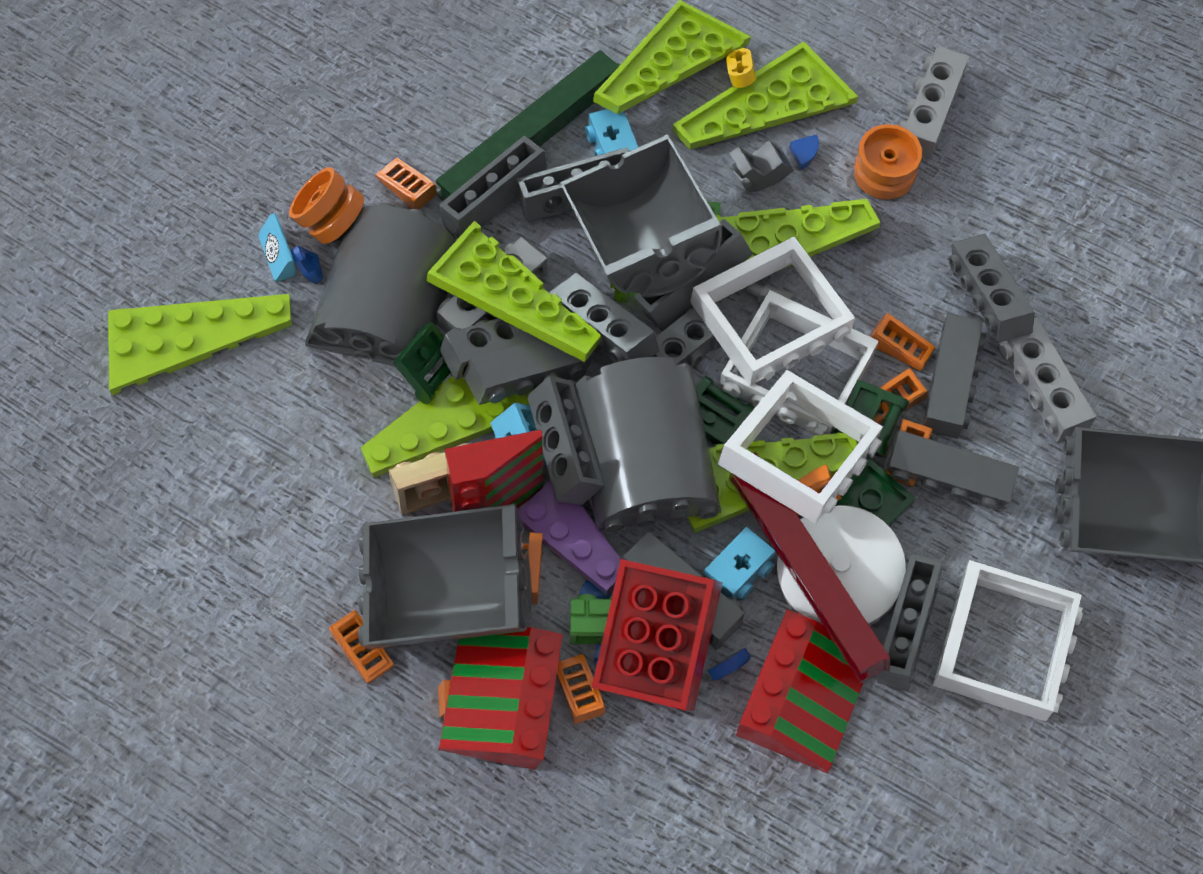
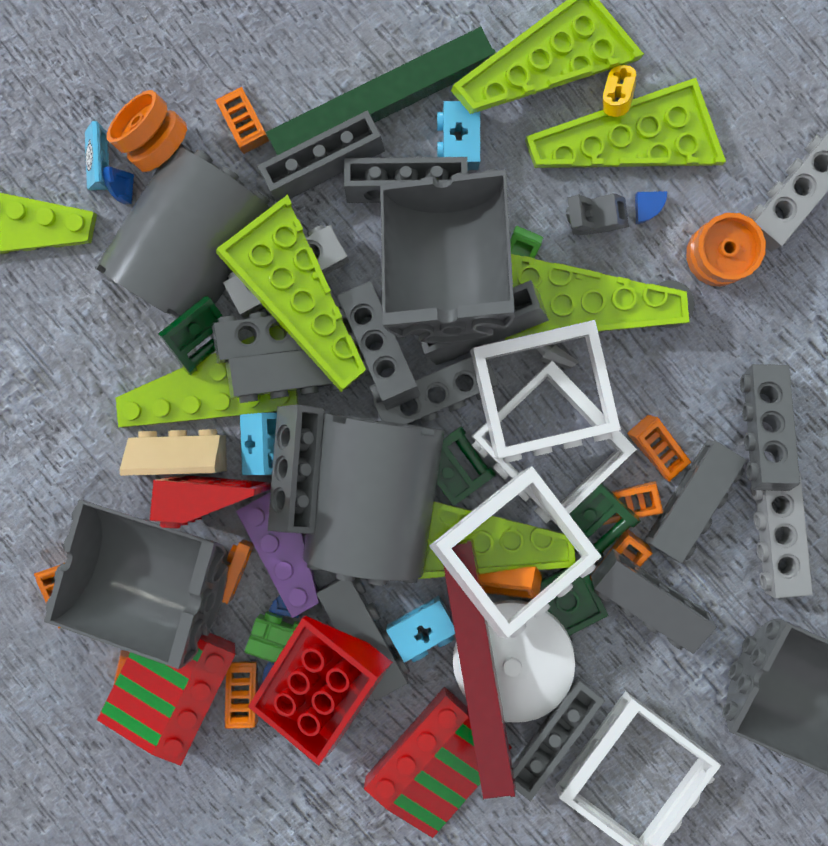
camera: 15 degrees right, 25 degrees up
blue tile [708,647,751,680] -> none

